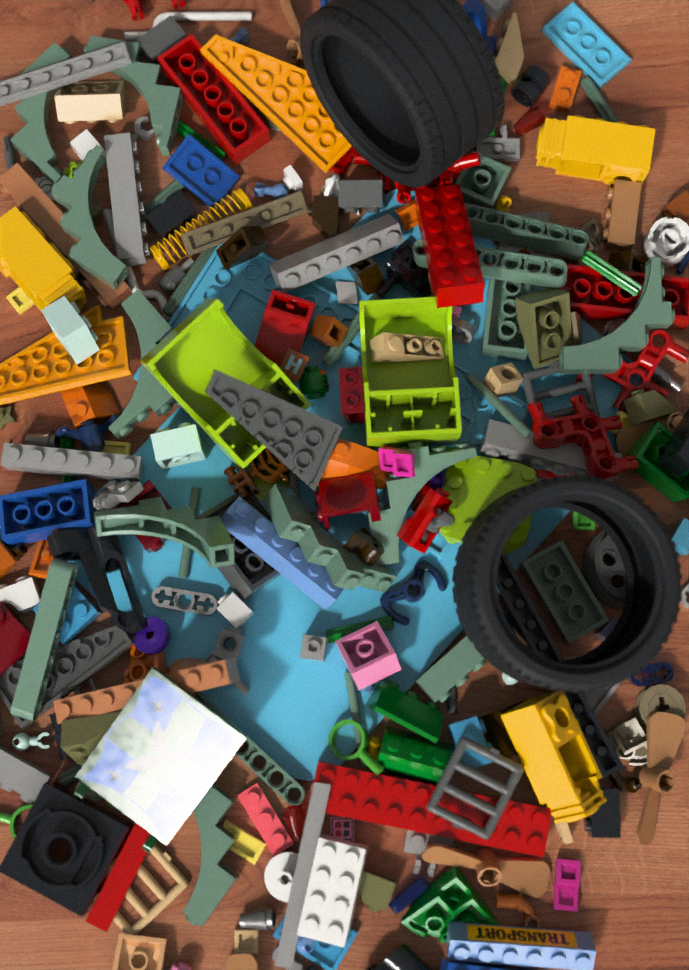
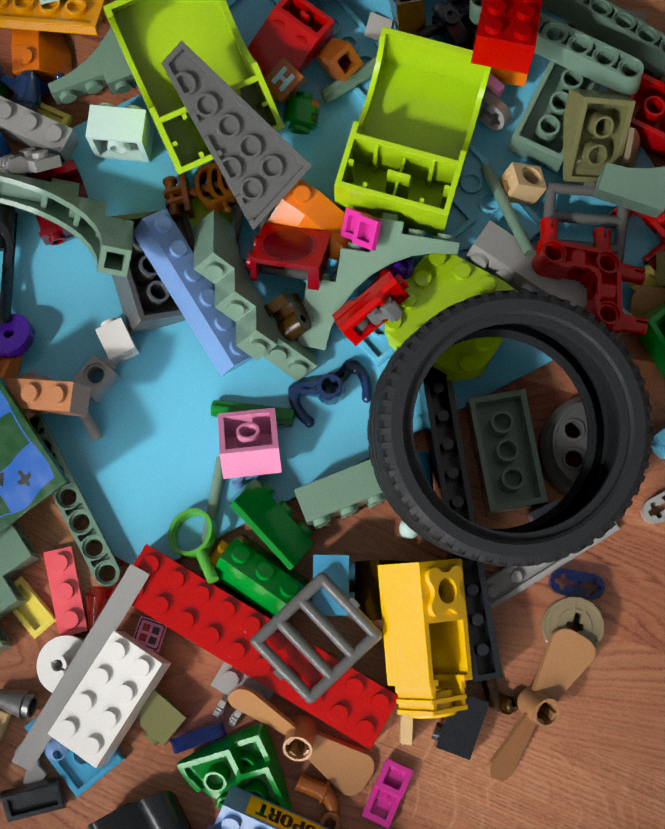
camera: 20 degrees right, 0 degrees up
light grey beam [151,586,219,616] -> none
sand green bar [178,487,200,578] -> none
light grey brick [300,634,327,662] -> none
dark red panel [338,366,365,425] -> none
tan slope [370,332,444,363] -> none
dark grey piece [447,685,458,714] -> none
bright green slope [572,511,596,530] -> none
dark tan brick [605,715,647,766] -> none

